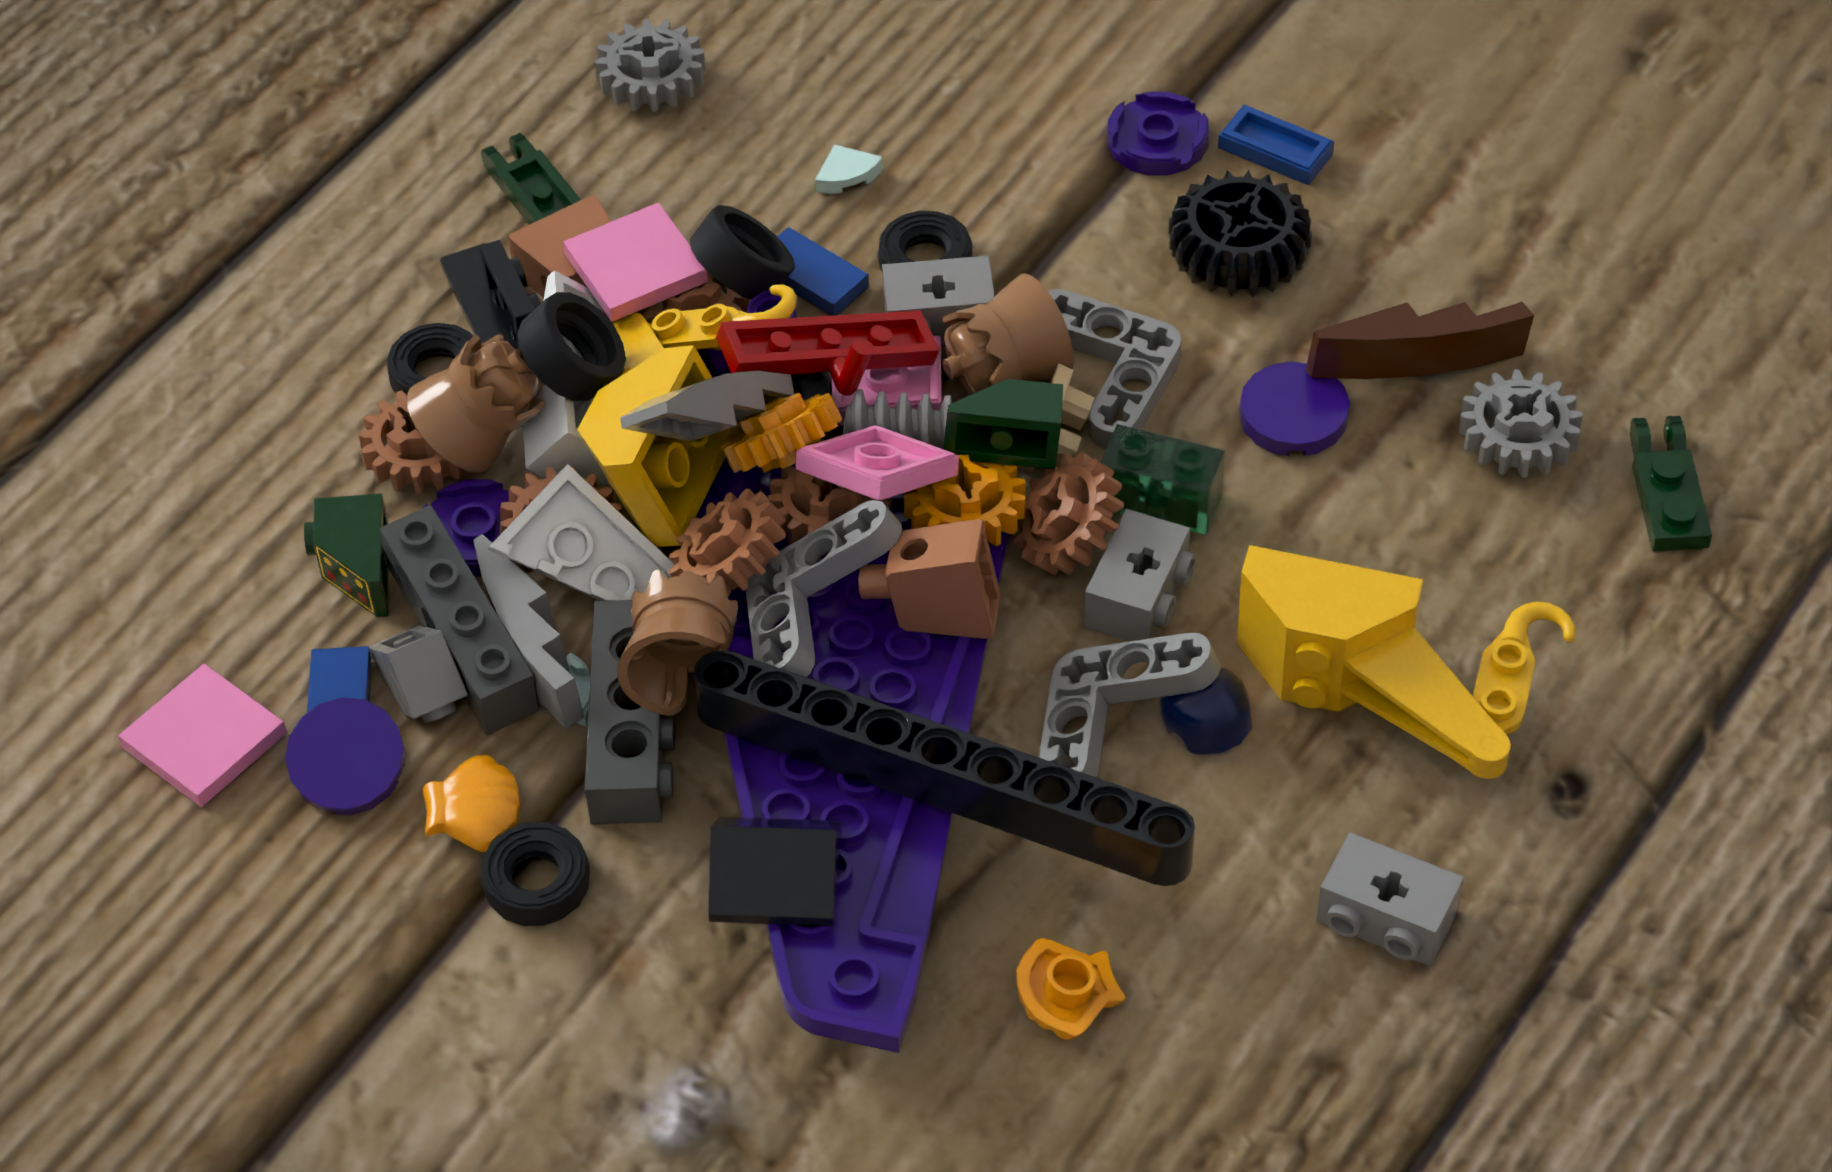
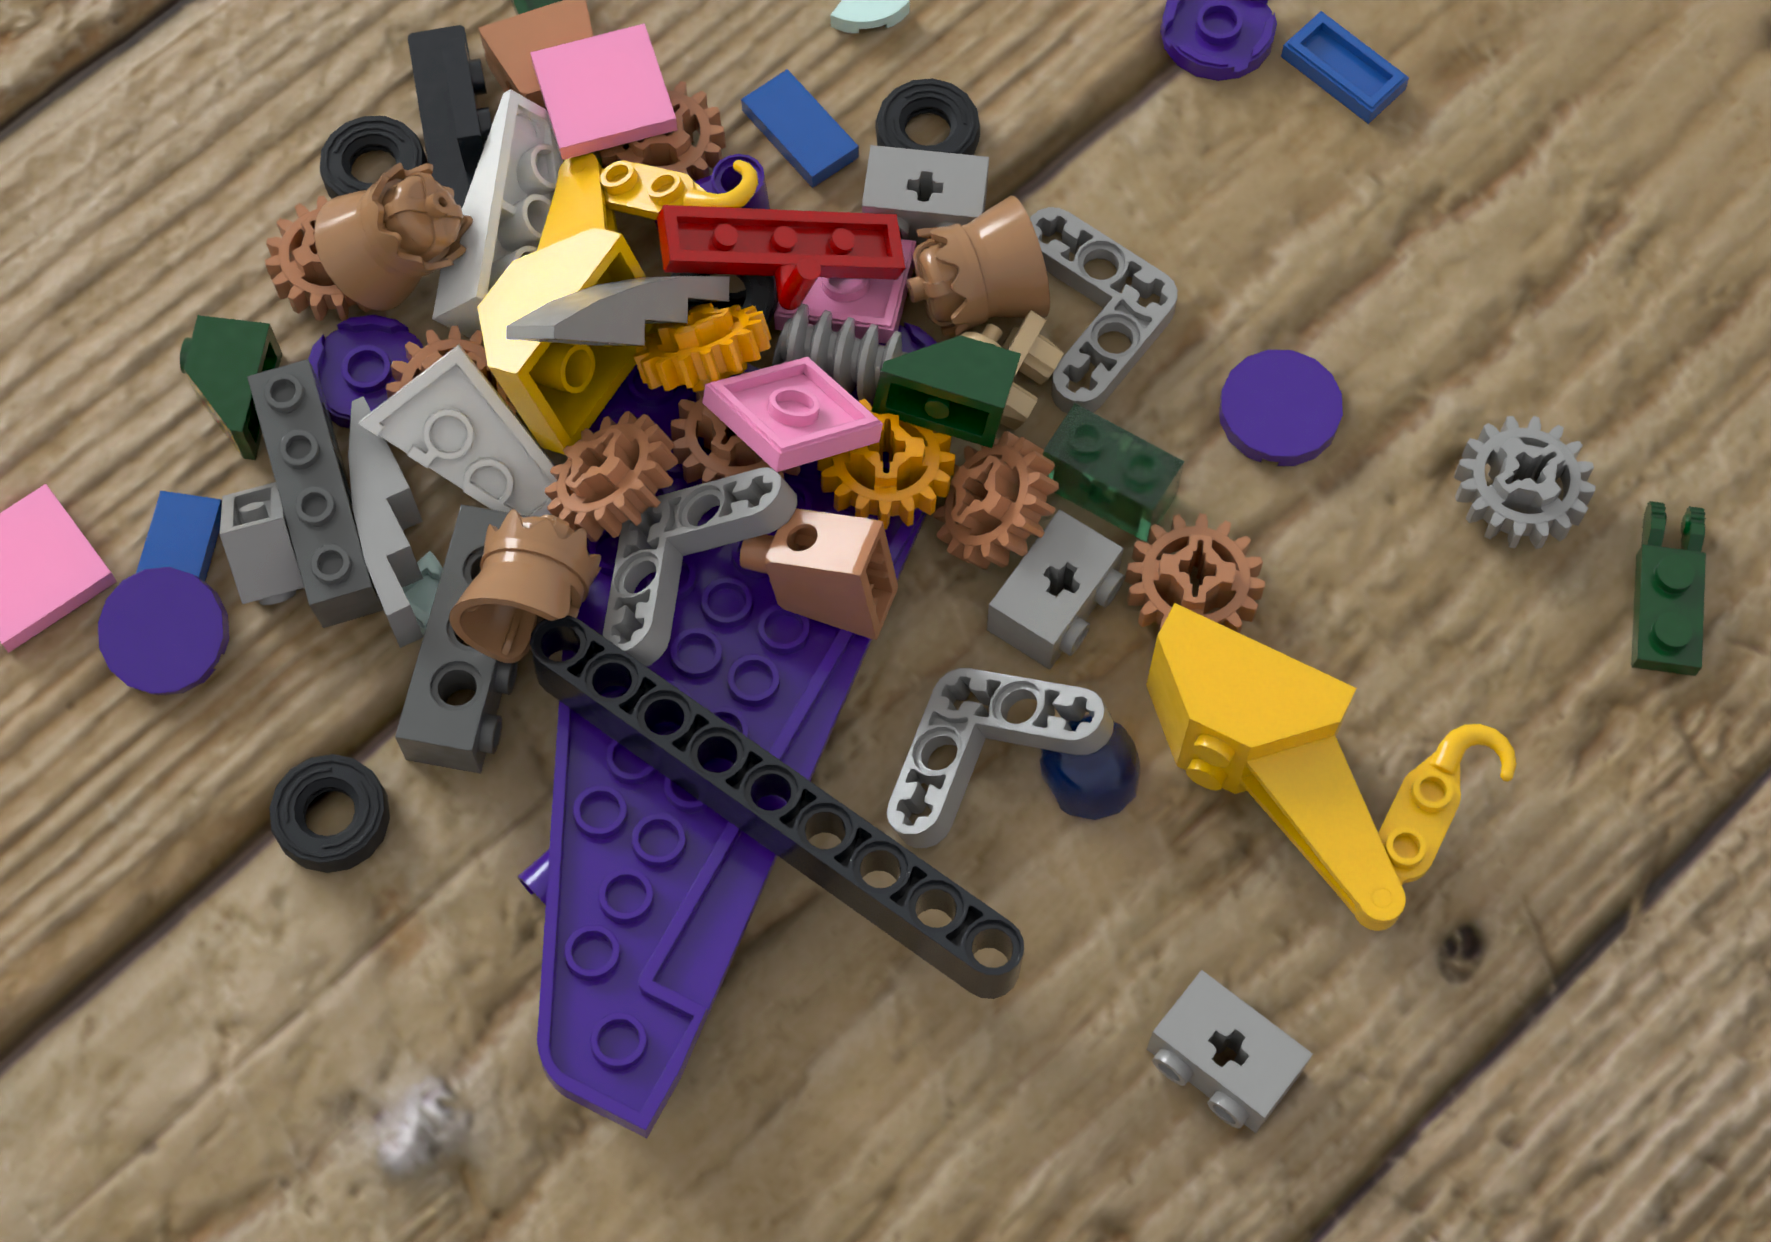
camera: 10 degrees right, 15 degrees up
light orange animal [423,755,521,852] -> none
black tyre [518,292,626,401] -> none
black tyre [690,205,795,300] -> none
black slope [708,817,842,926] -> none
light orange animal [1016,938,1126,1040] -> none
black gear [1168,170,1312,297] -> none
reddish brown slope [1306,302,1534,379] -> none
none -> nougat gear [1125,513,1265,633]

